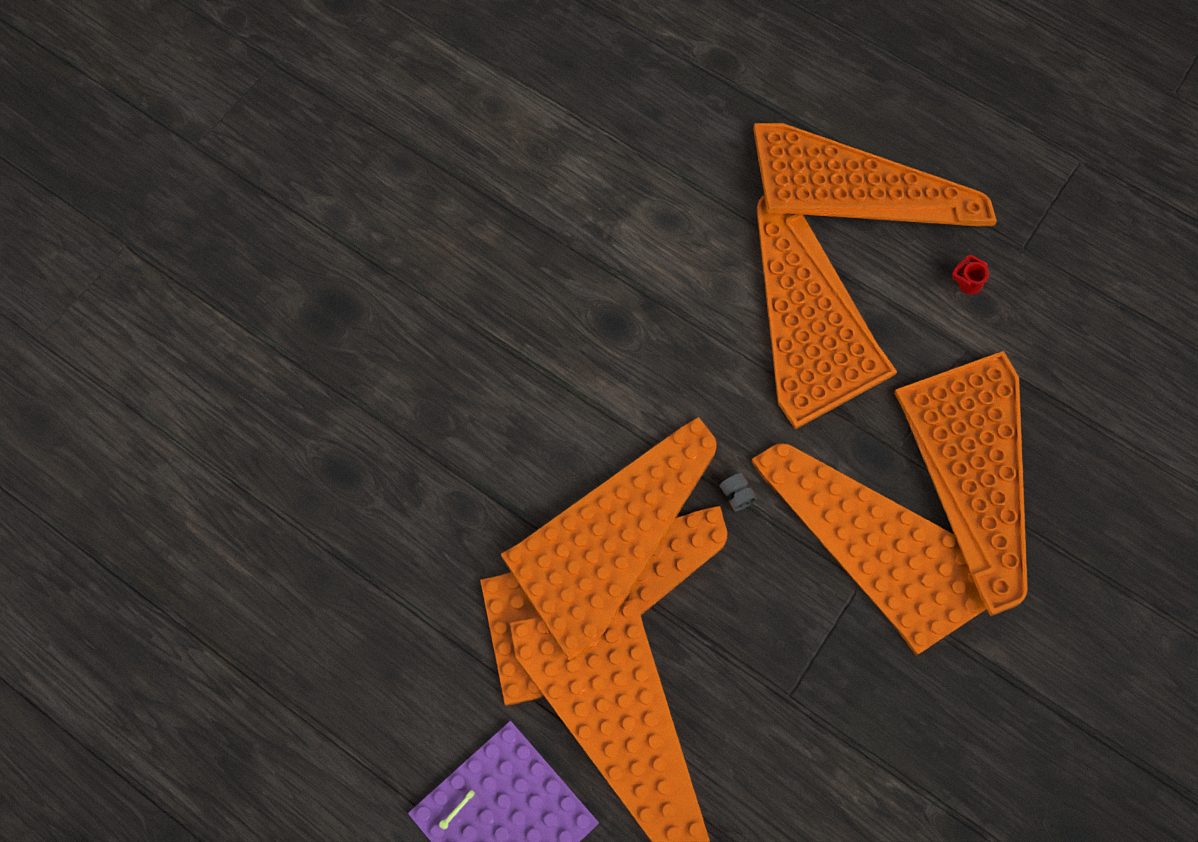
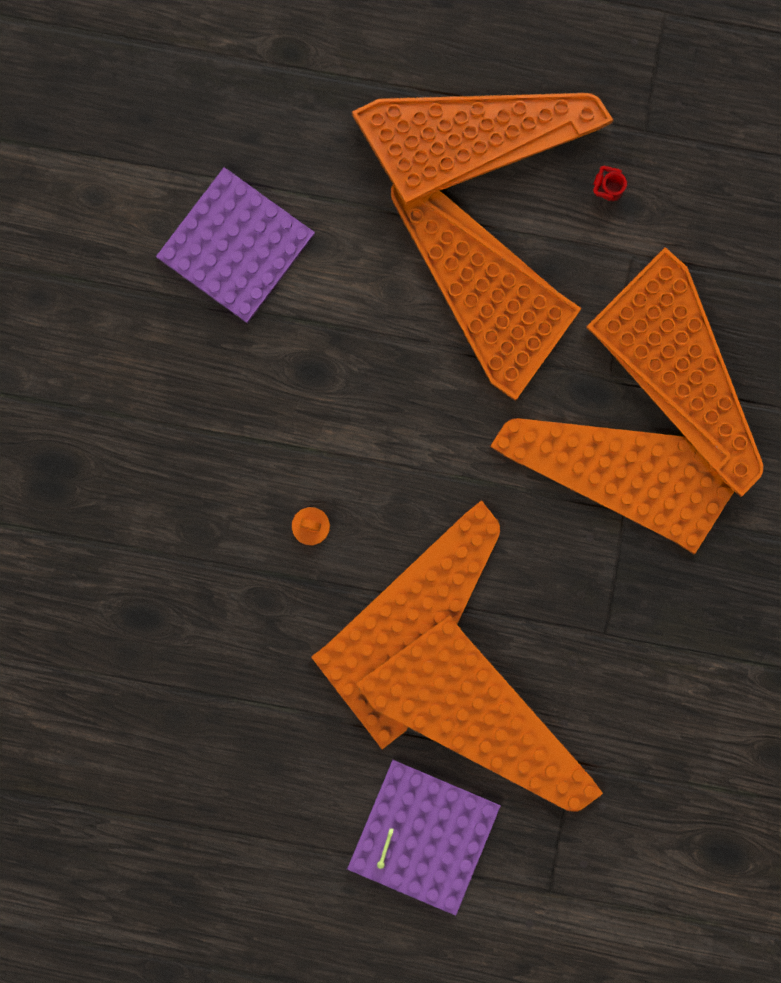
camera: 30 degrees left, 15 degrees up
orange wing [501,417,716,660] -> none
dark grey wheel [720,473,757,512] -> none
none -> medium lavender plate [156,167,315,324]
none -> orange tile [292,507,330,546]

